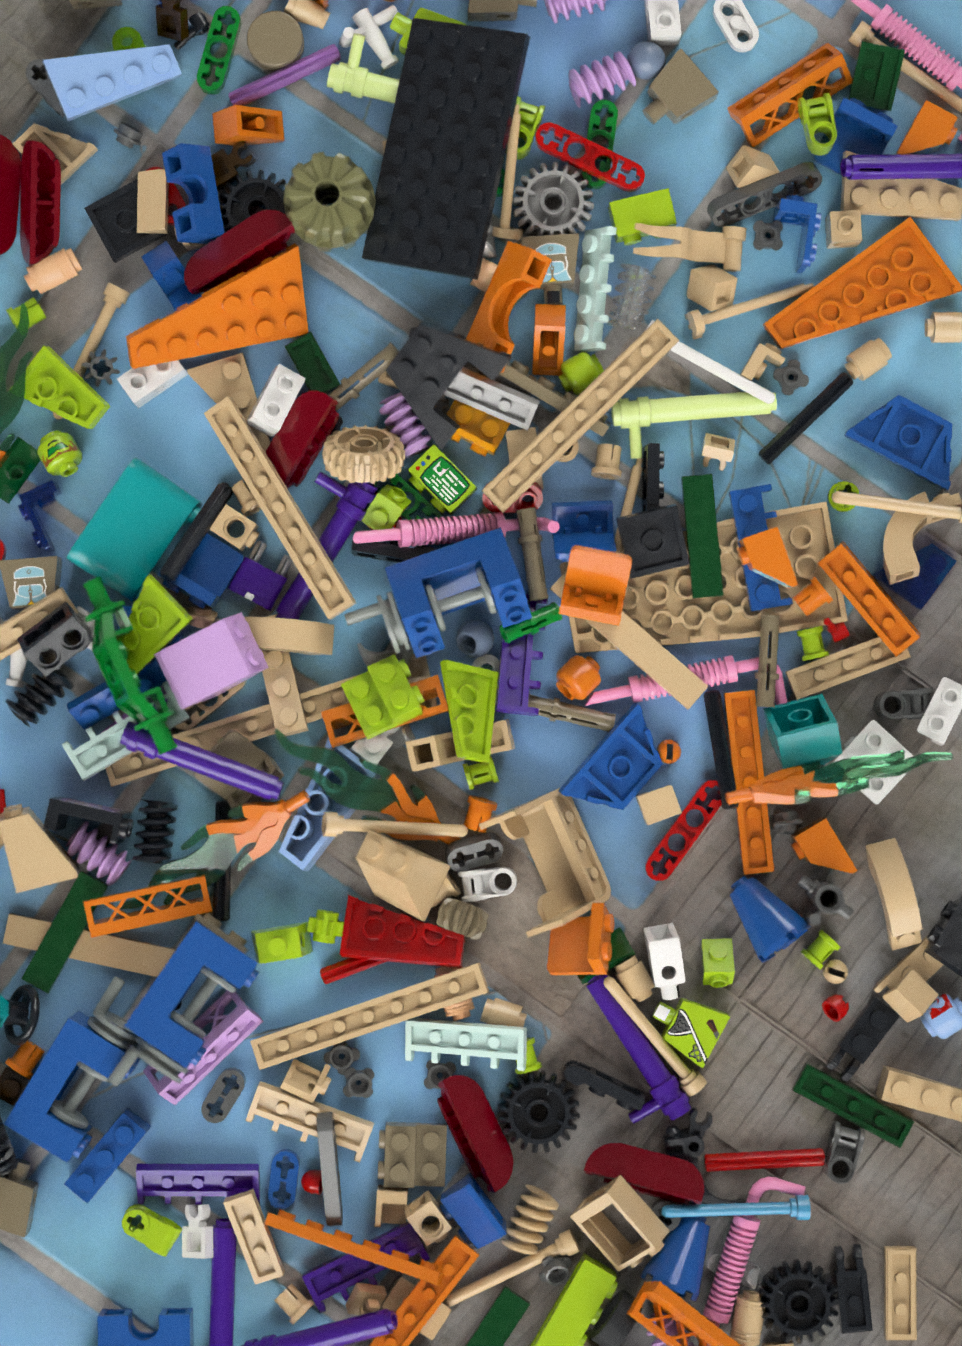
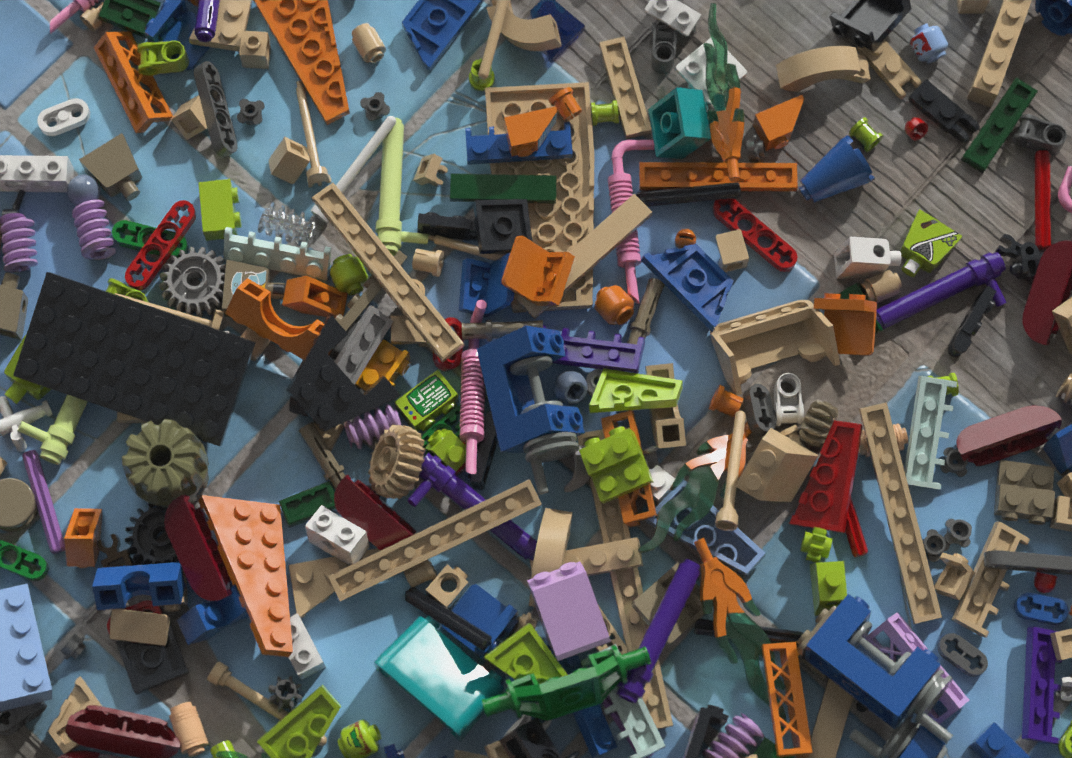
camera: 85 degrees left, 15 degrees down
black piece [132,799,178,864] -> none
dark purple piece [228,540,293,611] -> none
lime bush [462,756,499,790] -> none
tan brick [480,998,527,1027] -> none
black gear [497,1069,580,1153] -> none
green pin [499,602,562,644] -> none
tan piece [603,976,707,1097] -> none
tan flag [633,223,747,272] -> none
lime bracket [701,938,735,988] -> none
tan bracket [740,343,785,381] -> none
dark tan pin [755,615,780,707] -> none
black axle [759,372,854,464] -> none
blue bracket [772,195,821,274] -> none
dark grey pin [797,874,854,925] -> none
orange fence [818,541,921,657] -> none
tan hinge [822,959,848,984] -> none
red hand [823,618,849,643] -> none
tan panel [882,970,939,1023] -> none

